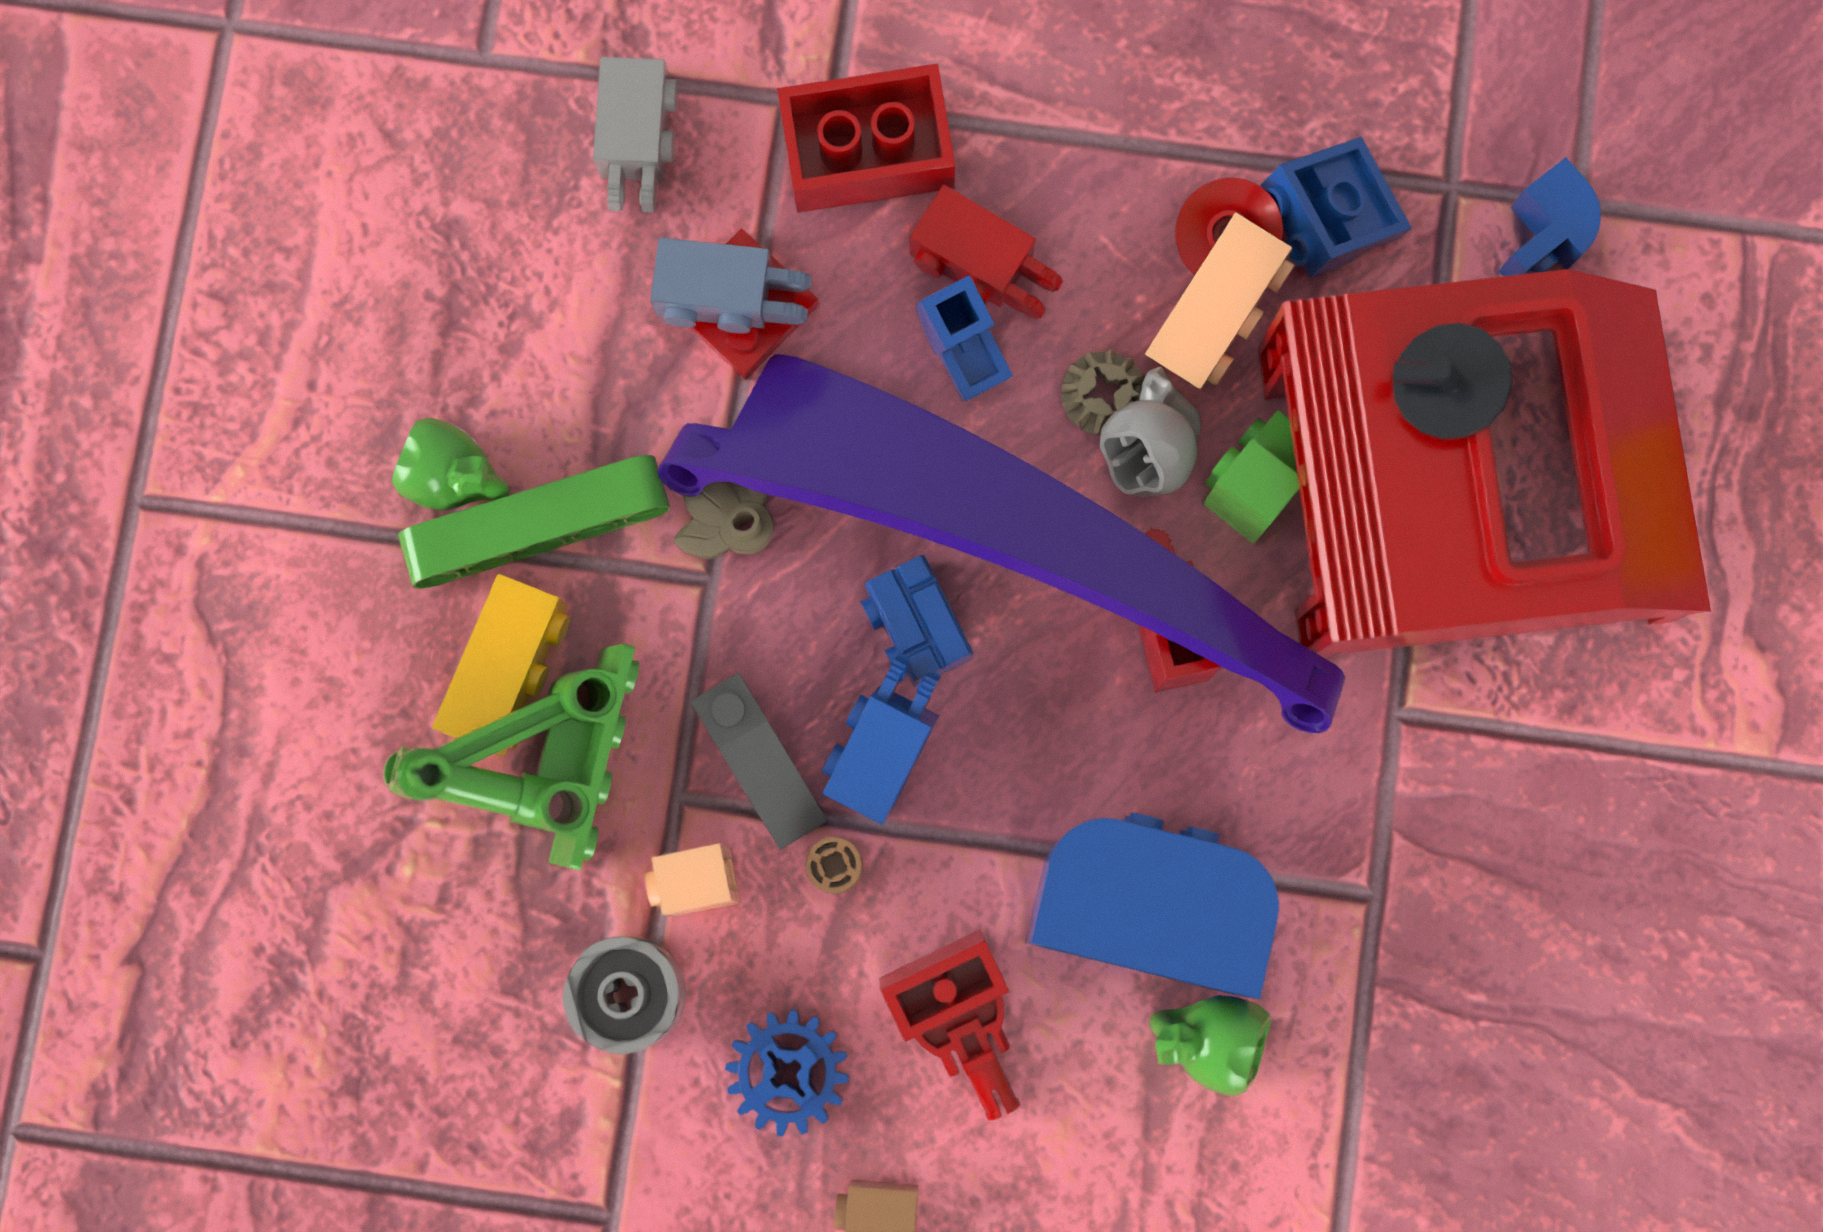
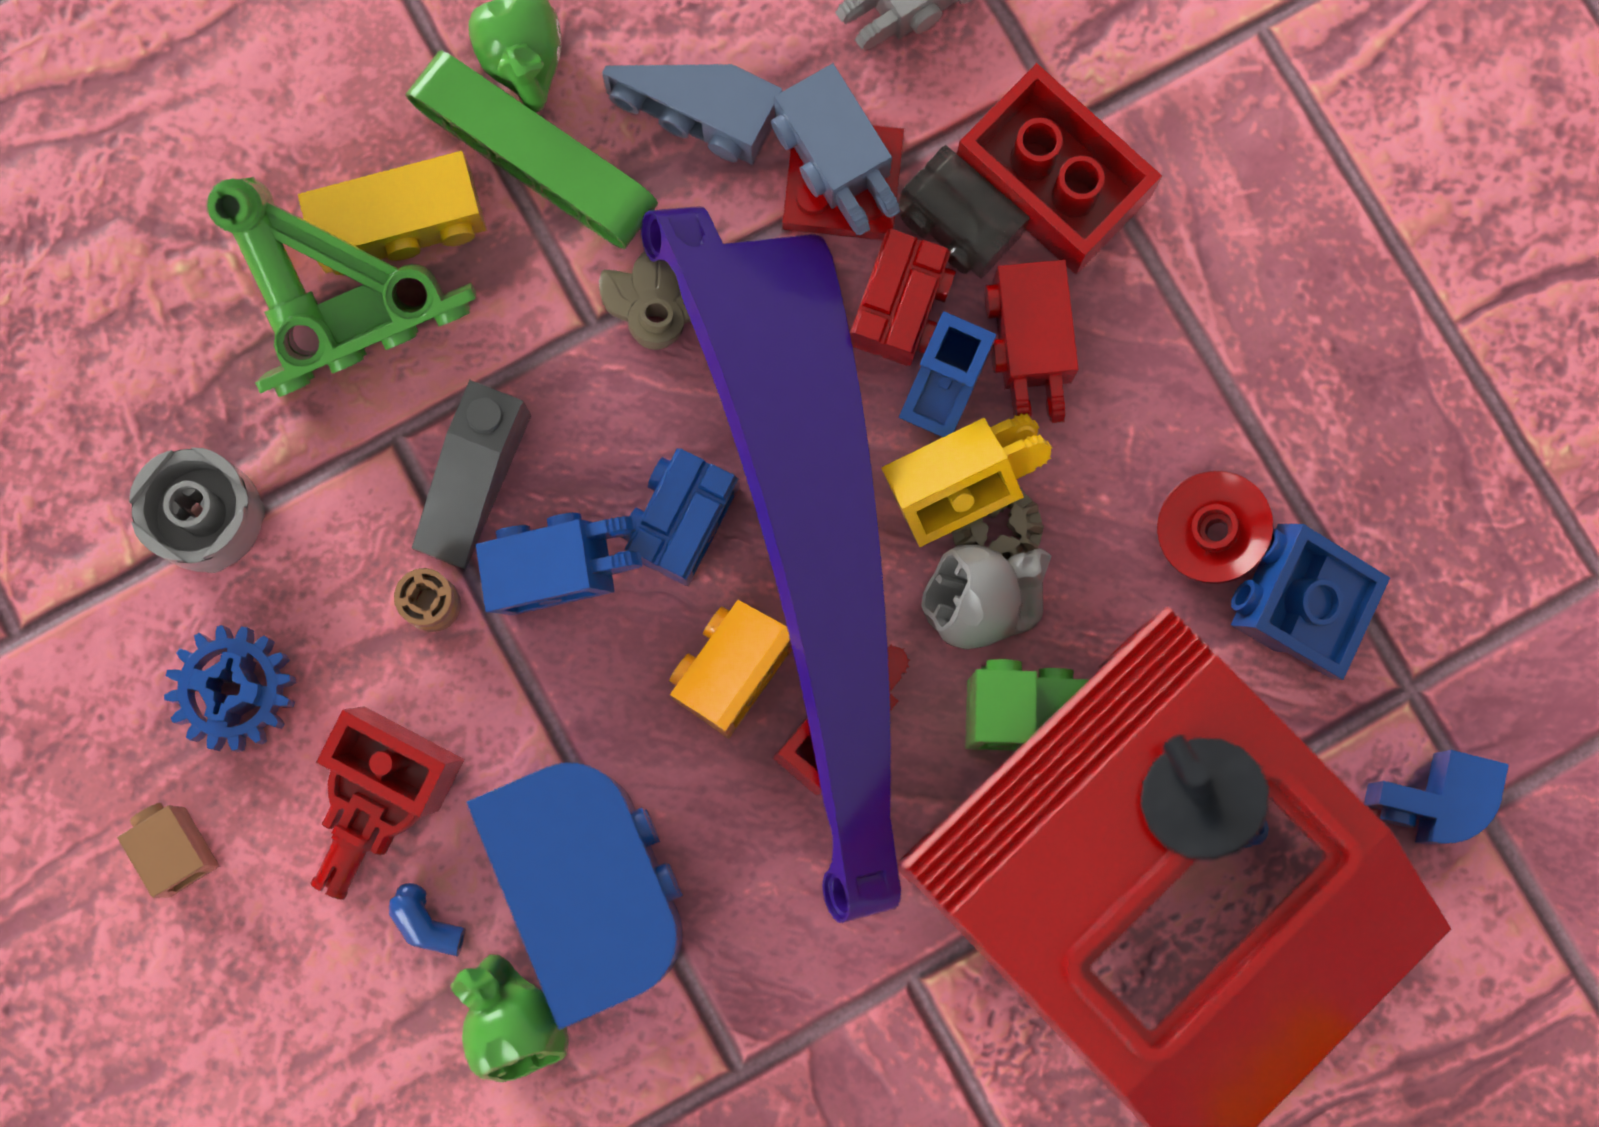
camera: 50 degrees right, 0 degrees up
light nougat brick [645,843,741,917] -> none
light nougat brick [1145,212,1295,390] -> none
none -> blue arm [389,883,465,956]
none -> sand blue slope [602,64,782,165]
none -> light orange slope [669,600,793,739]
none -> red brick [850,229,956,366]
none -> yellow hinge [881,413,1053,547]
none -> clear smoke brick [899,145,1030,279]

